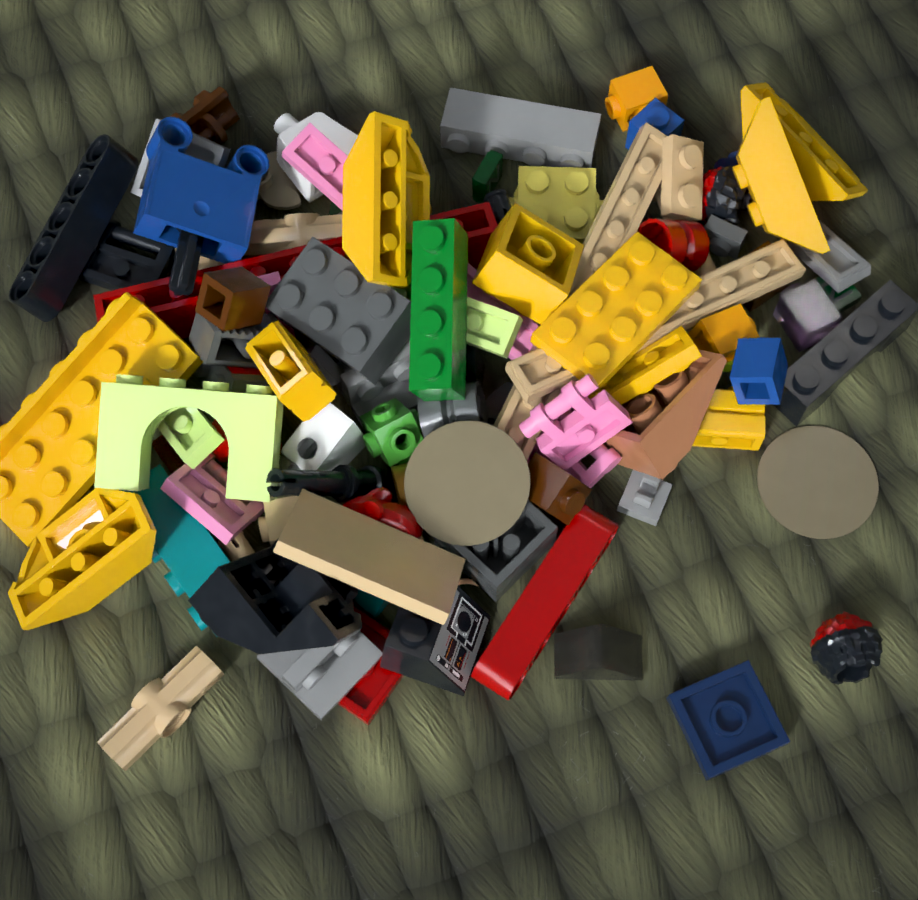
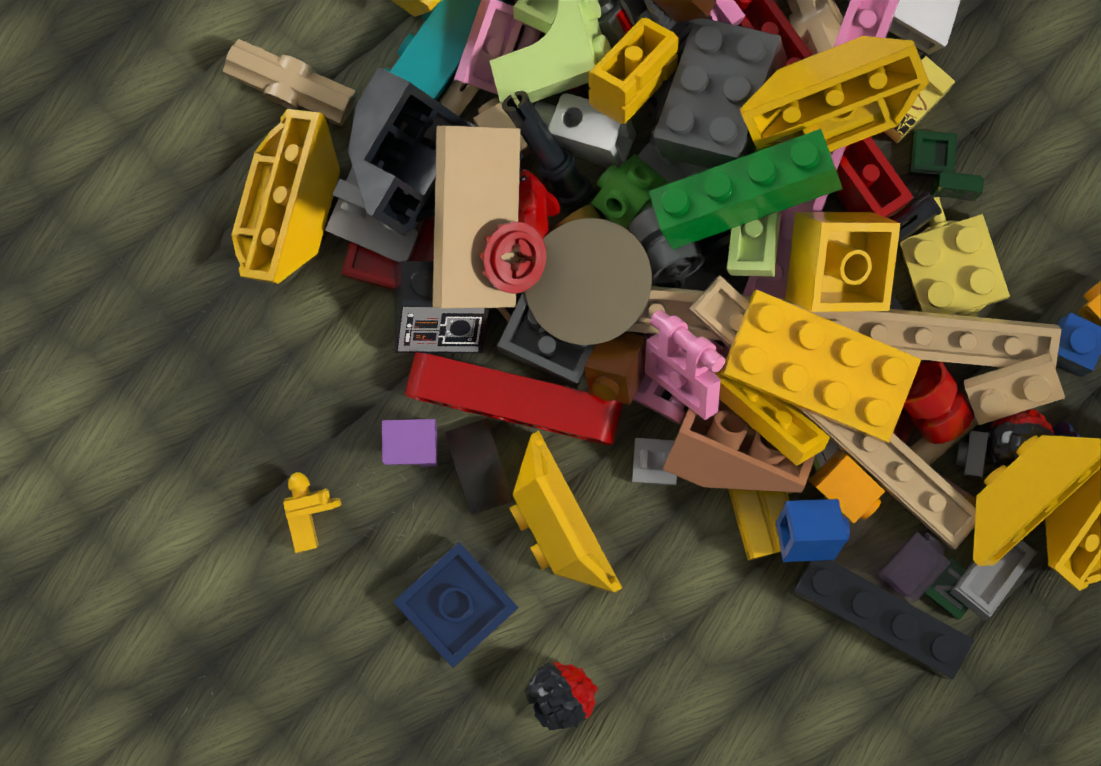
camera: 70 degrees right, 15 degrees up
light grey brick [440,88,601,168] -> none
dark tan sticker [757,426,879,539] -> none
none -> yellow wedge [231,109,340,284]
none -> yellow piece [283,472,341,553]
none -> medium lavender panel [382,419,438,467]
none -> red gear [479,221,546,294]
none -> yellow wedge [509,431,622,593]
none -> dark green tile [909,130,957,177]

